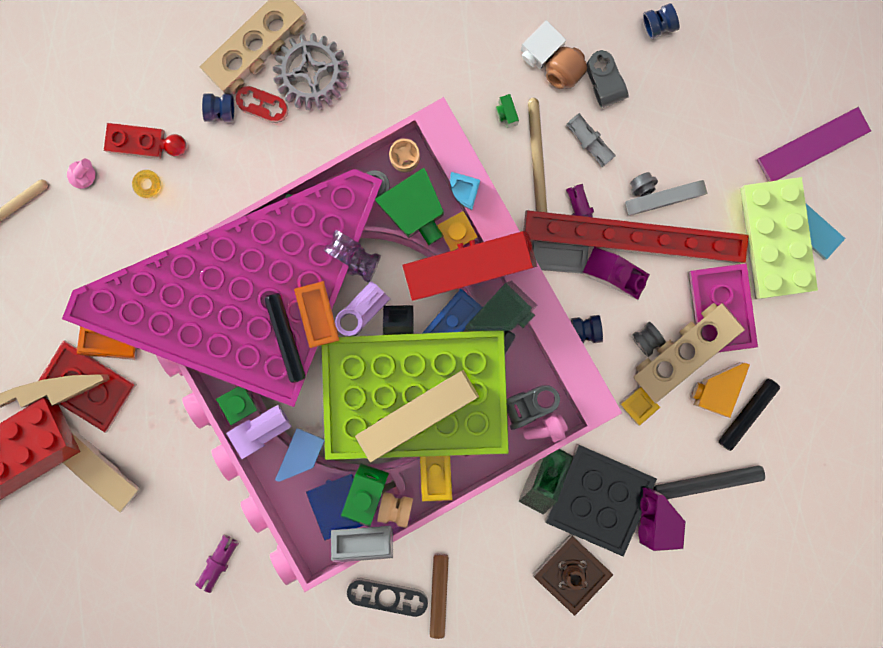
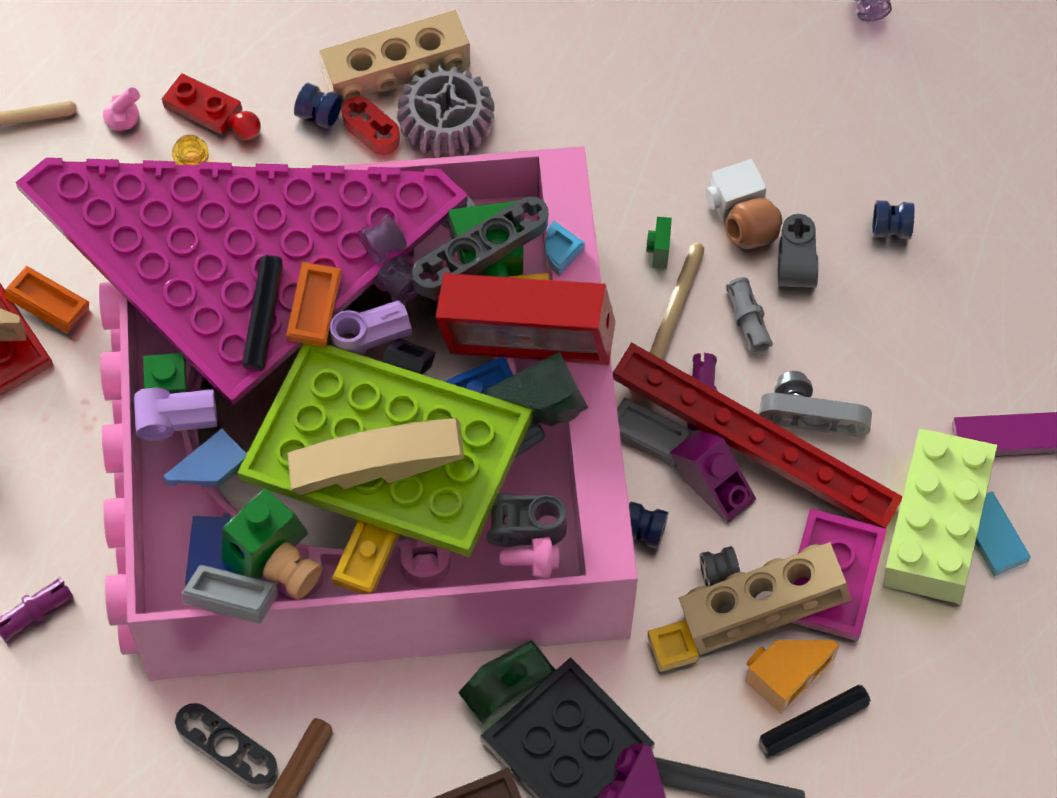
camera: 25 degrees right, 25 degrees down
light nougat wheel [389,139,420,173] -> none
none -> dark grey beam [412,197,549,297]

